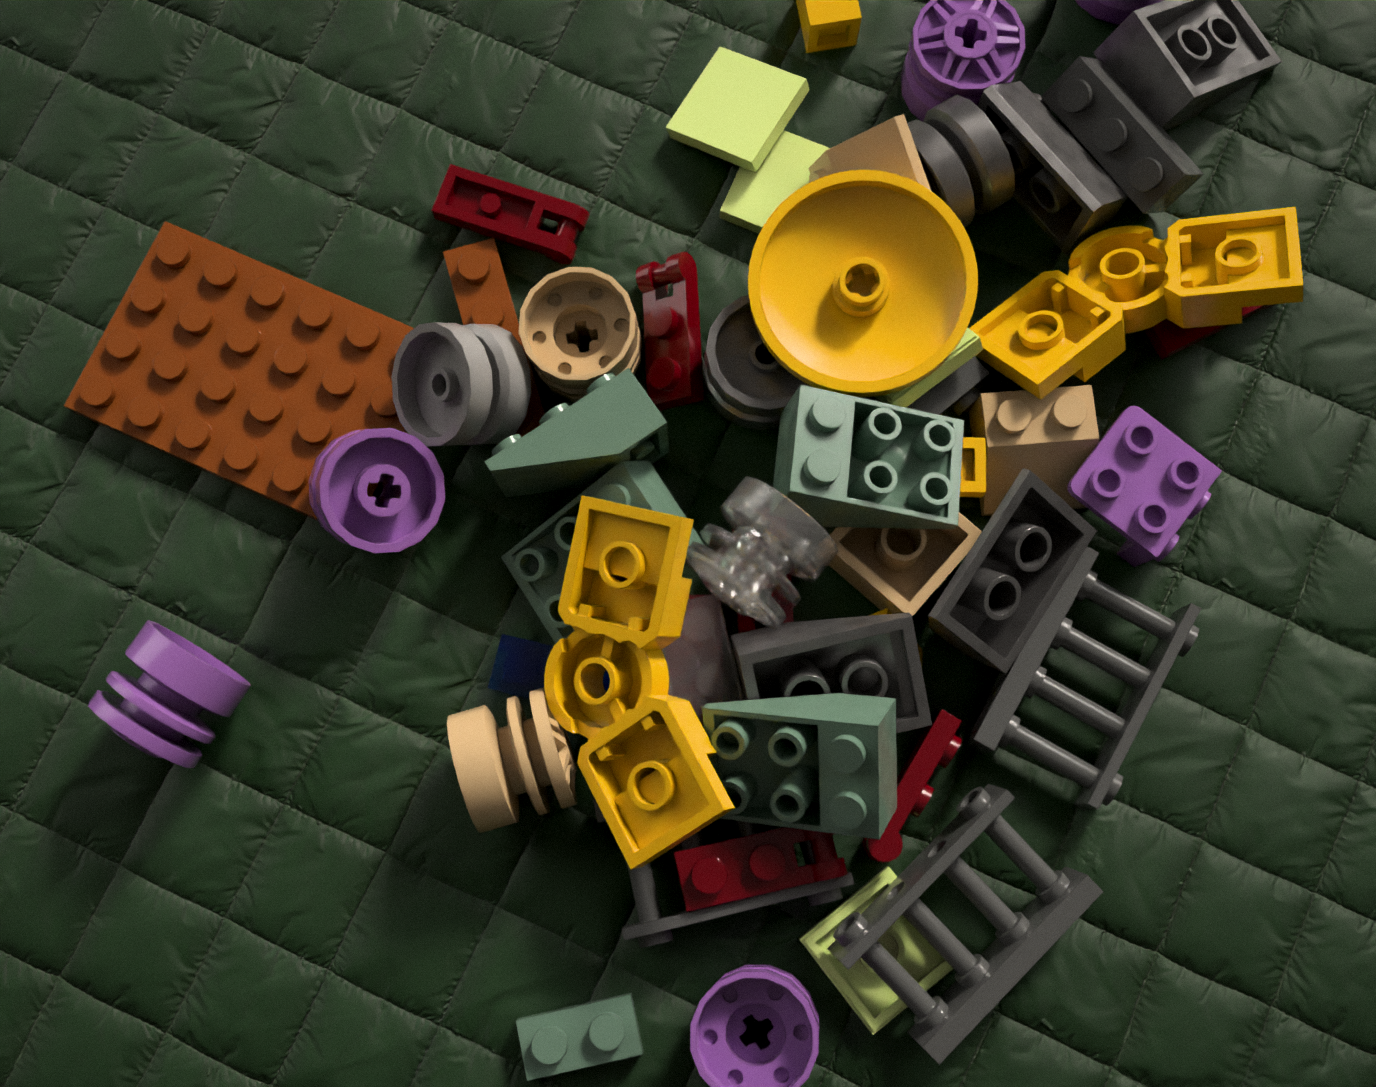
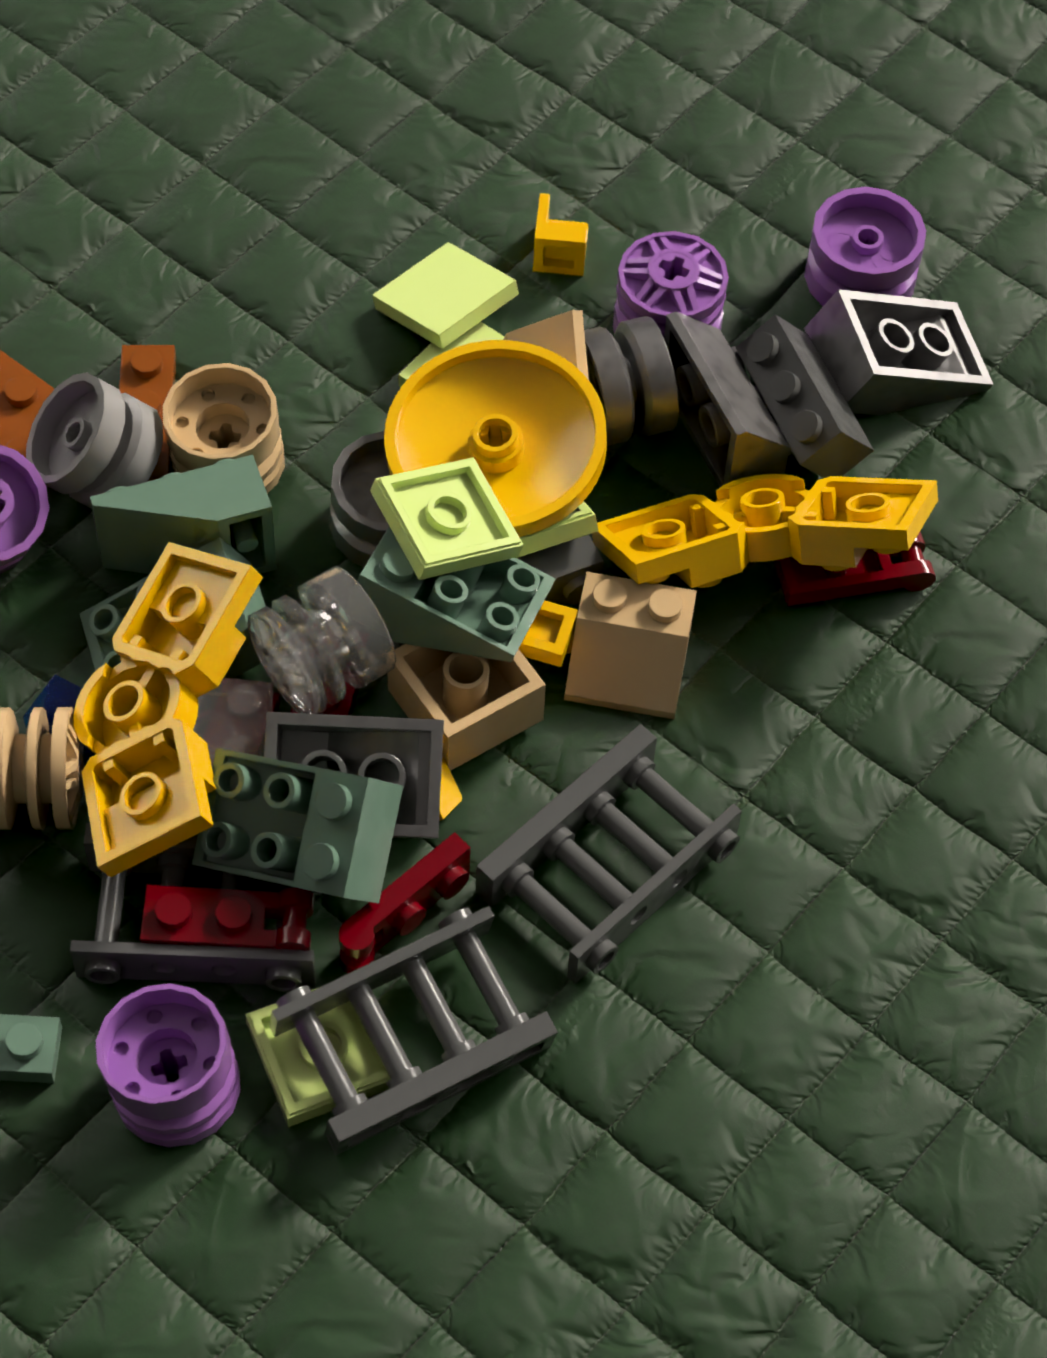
camera: 10 degrees right, 20 degrees down
dark red plate [431,164,590,264] -> none
dark red plate [635,251,704,411] -> none
flat silver slope [928,468,1097,674] -> none
medium lavender bracket [1067,406,1222,567] -> none
none -> yellowish green tile [370,457,523,580]

